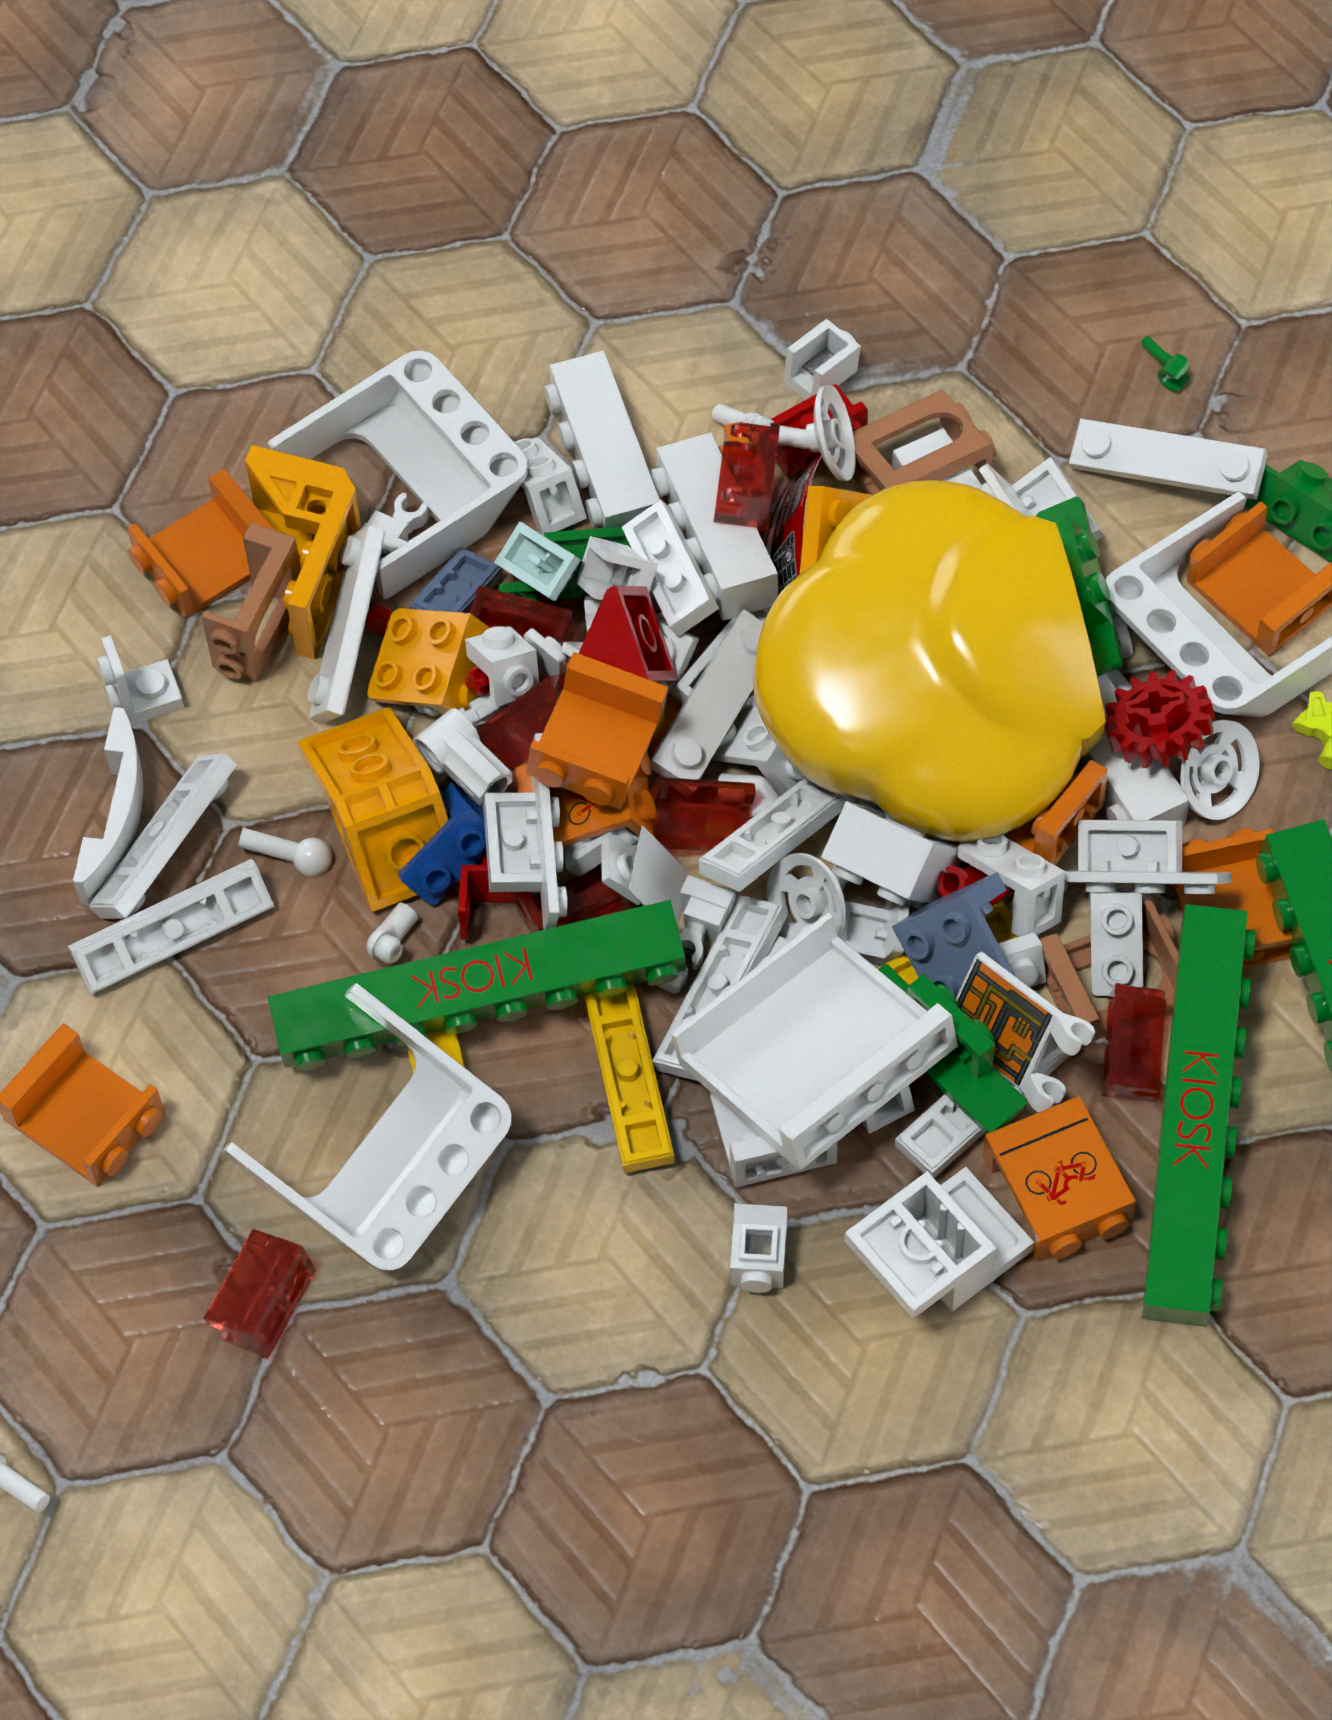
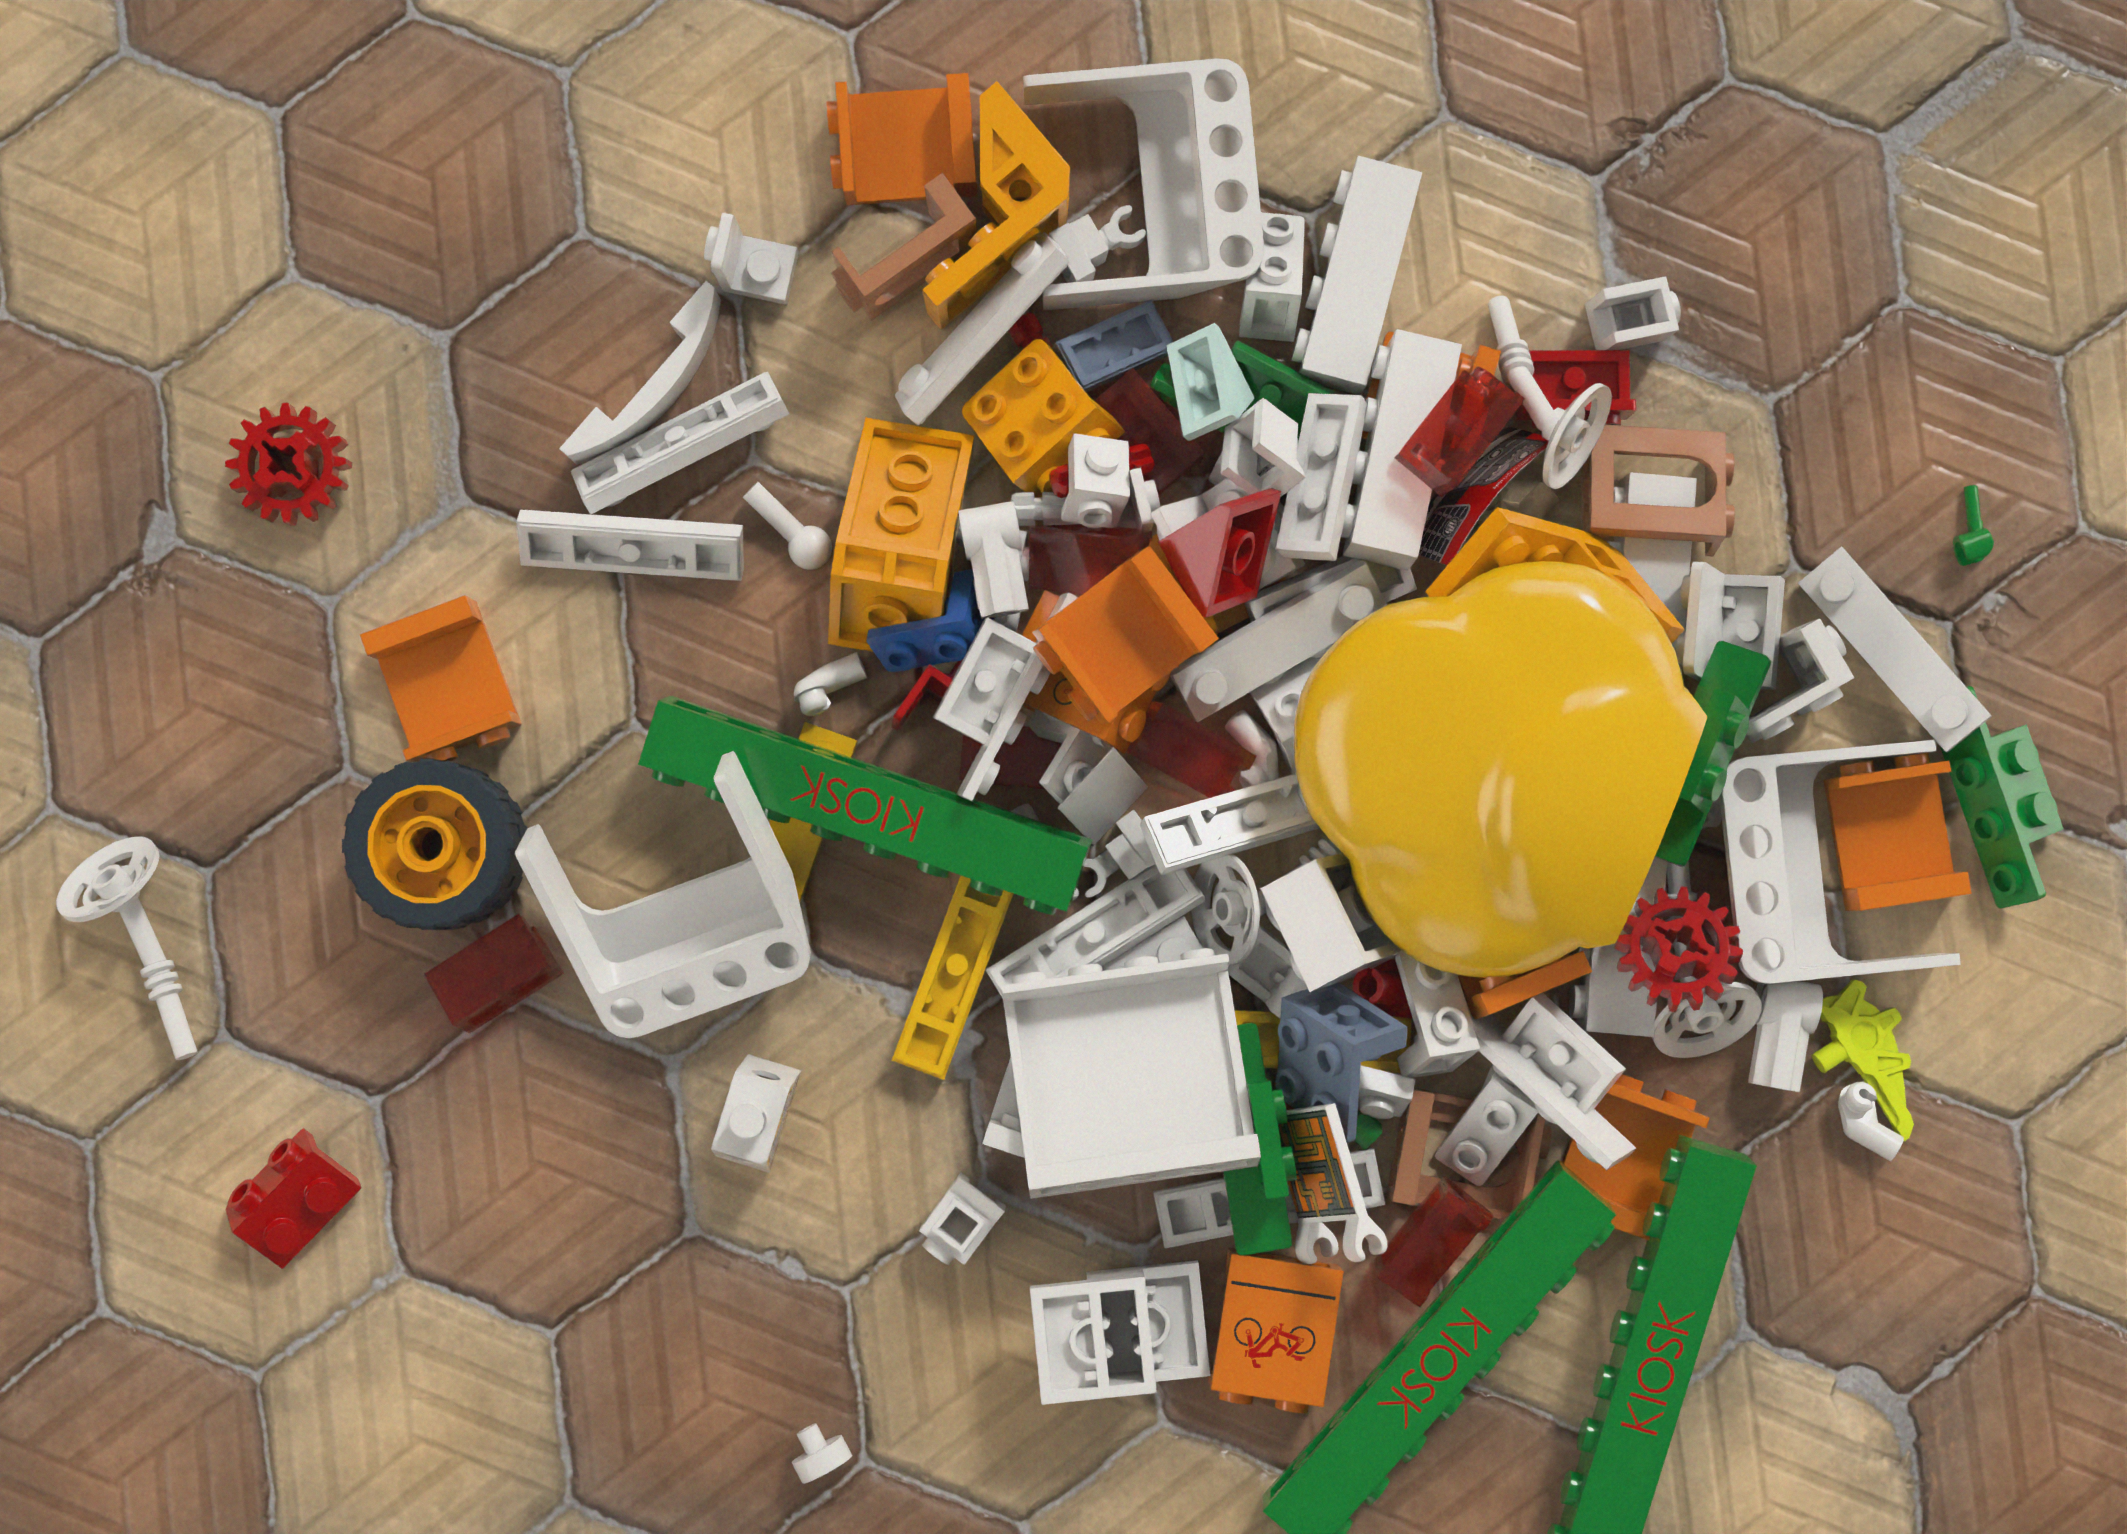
camera: 25 degrees right, 25 degrees up
none -> red bracket [226,1128,362,1269]
none -> wheel [342,759,527,930]
none -> white torso [711,1054,802,1173]
none -> white tile [792,1423,852,1484]
none -> white bracket [1745,619,1854,743]
none -> white piece [1748,981,1823,1092]

